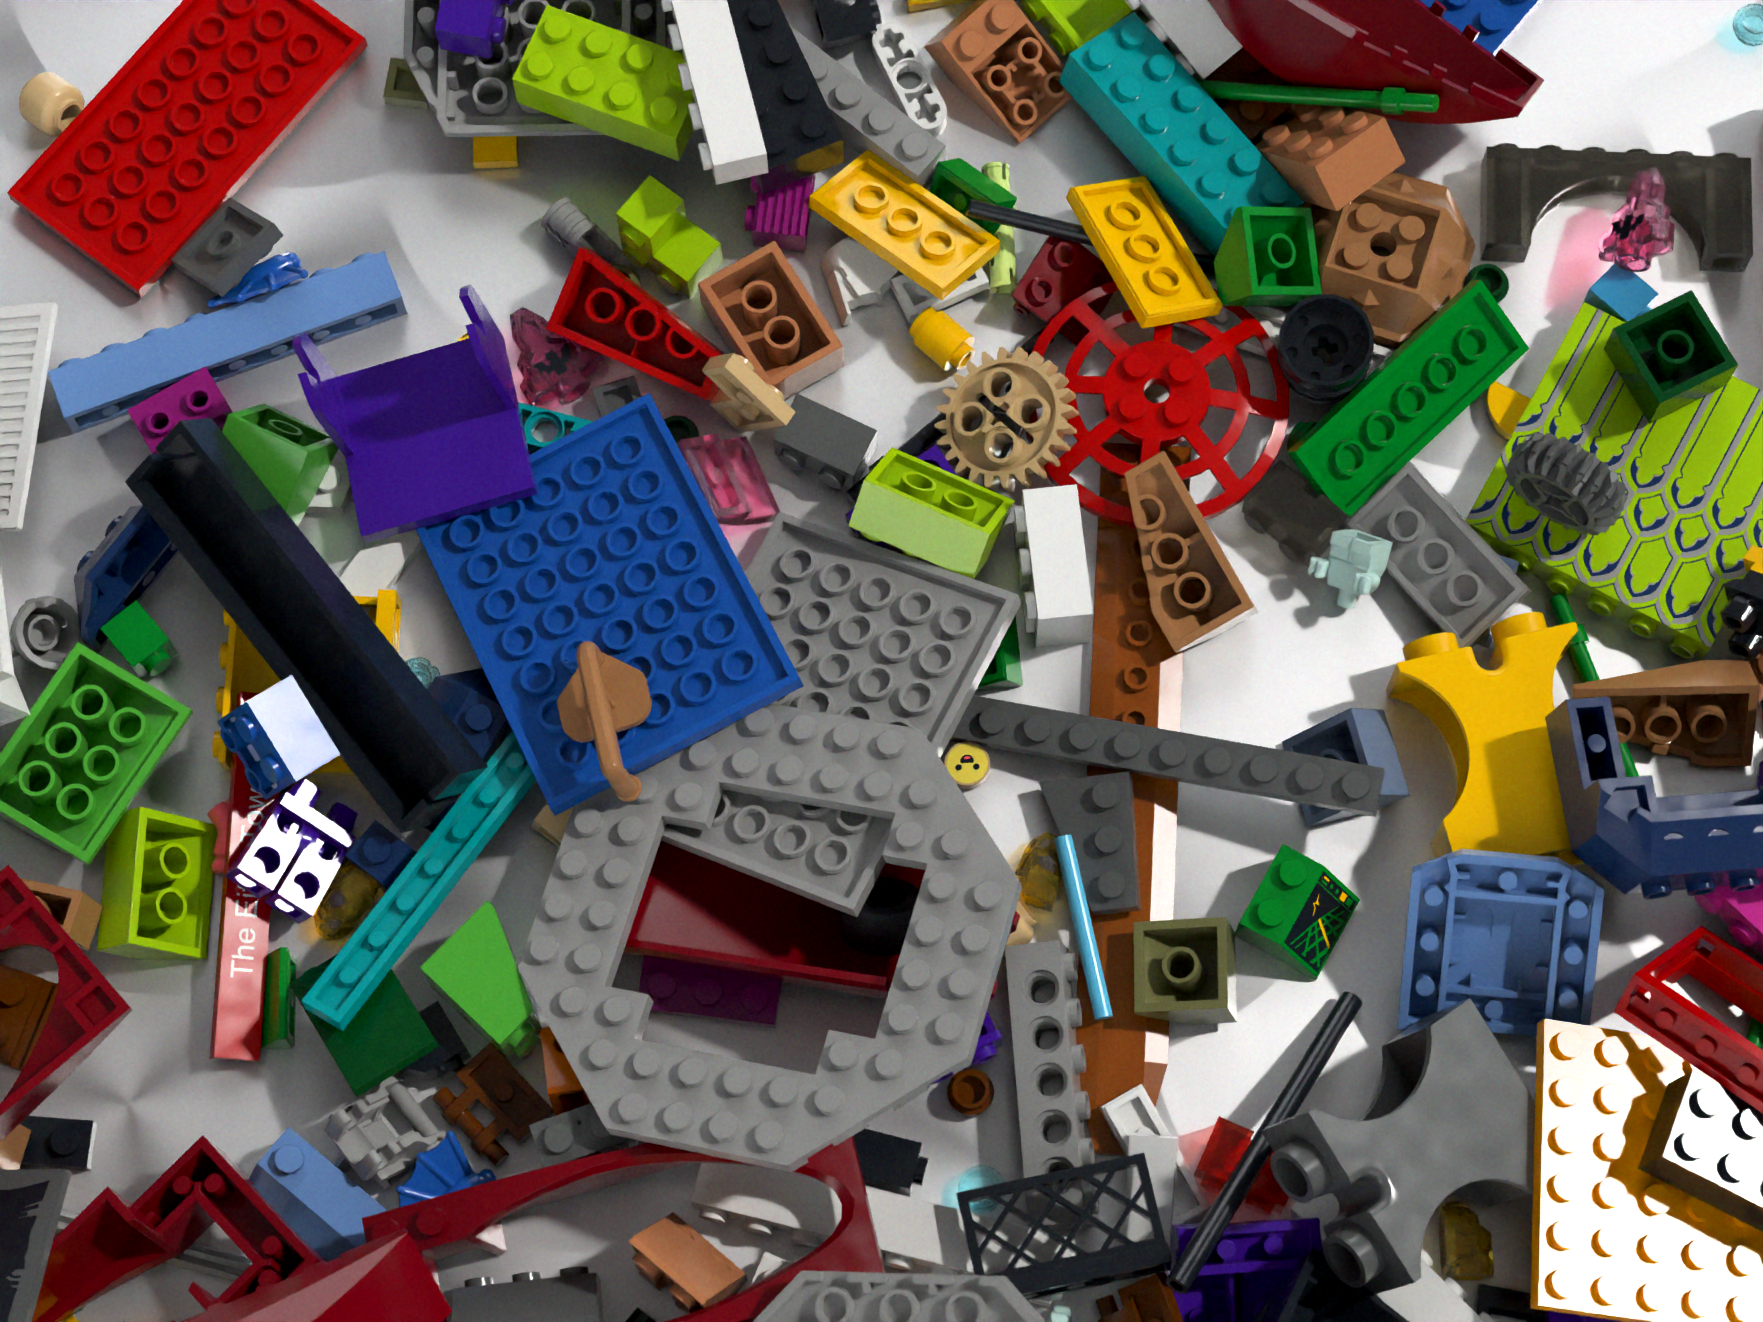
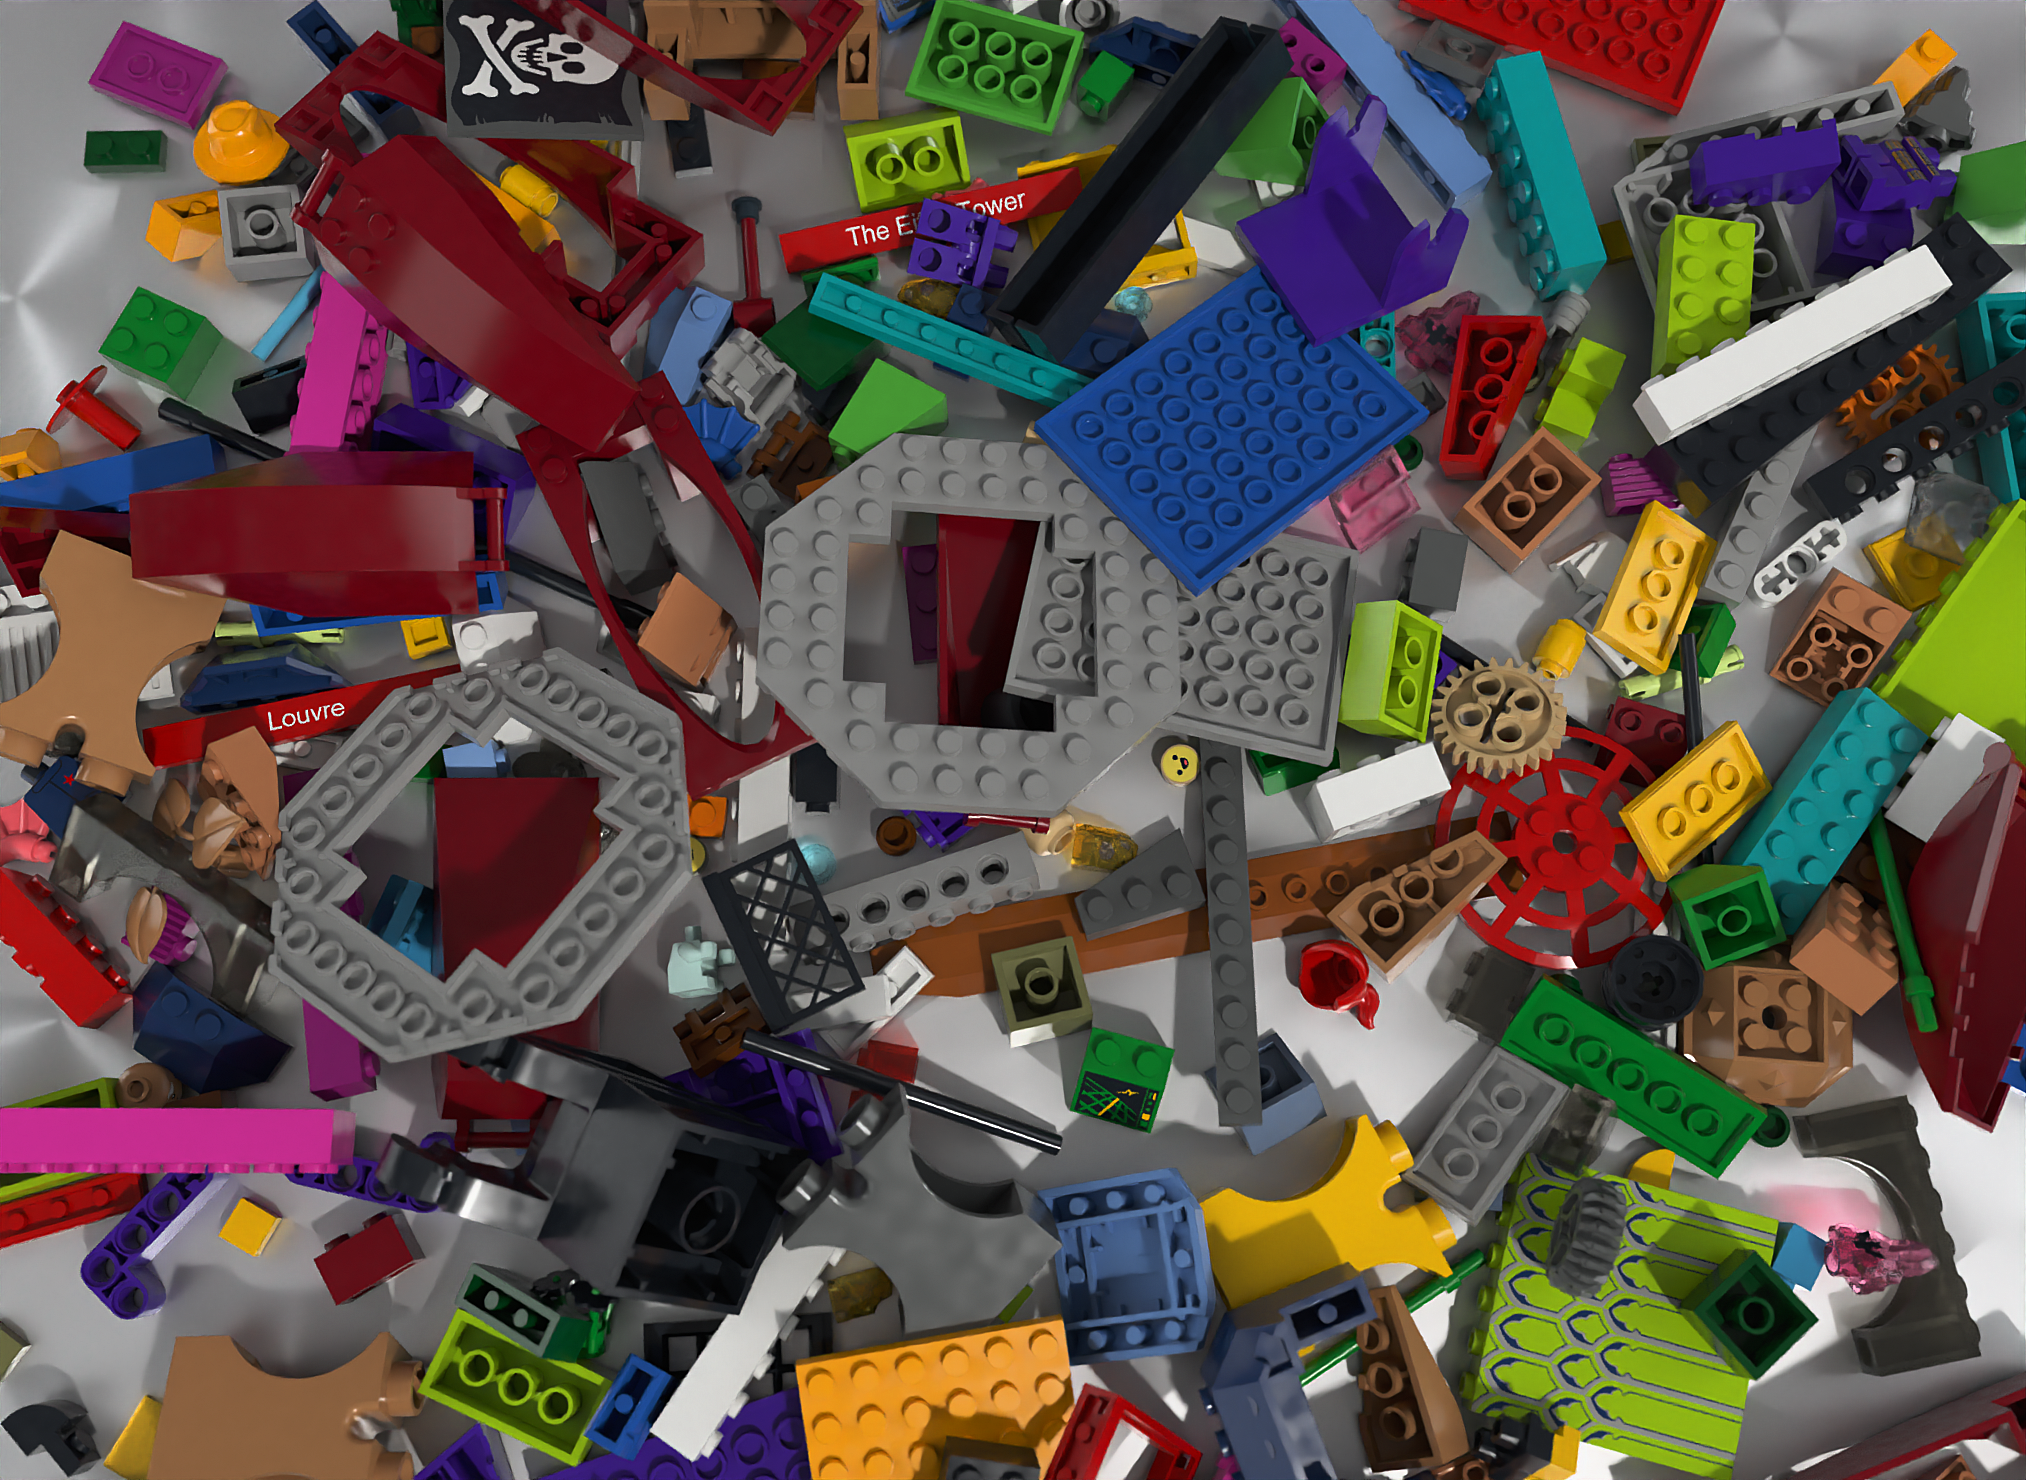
camera: 75 degrees right, 5 degrees up
slope [217,675,341,800] -> none
medium nougat piece [557,641,652,802] -> none
tan plate [702,353,795,433] -> none
medium azure bar [1054,835,1113,1020] -> none
light aqua piece [1307,529,1393,609] -> none
none -> dark red piece [731,196,777,338]
none -> red hair [1298,939,1380,1030]
none -> teal brick [1476,51,1607,303]
none -> clear smoke slope [1537,1083,1619,1178]

